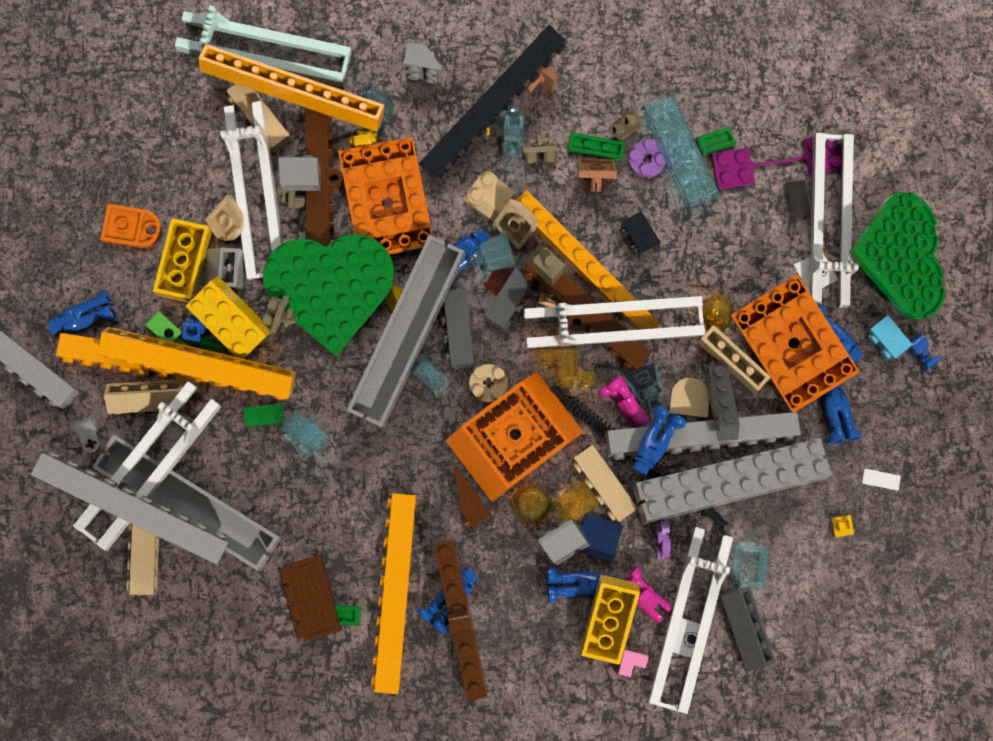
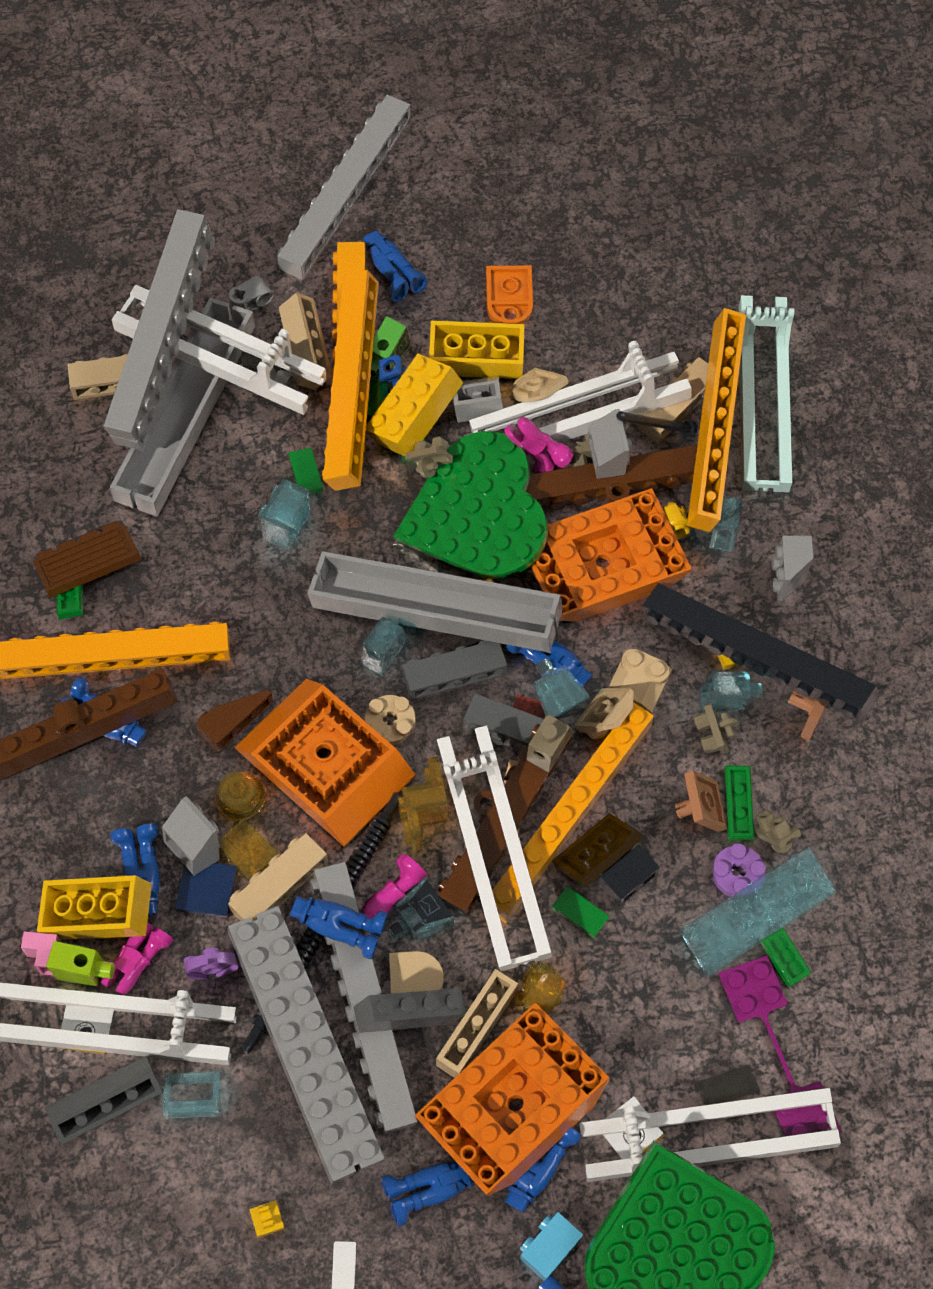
camera: 85 degrees right, 15 degrees down
none -> lime torso [46,941,115,986]
none -> dark pink piece [504,416,573,474]
none -> green tile [551,886,610,939]
none -> dark brown plate [552,813,643,887]
none -> black bar [616,411,698,437]

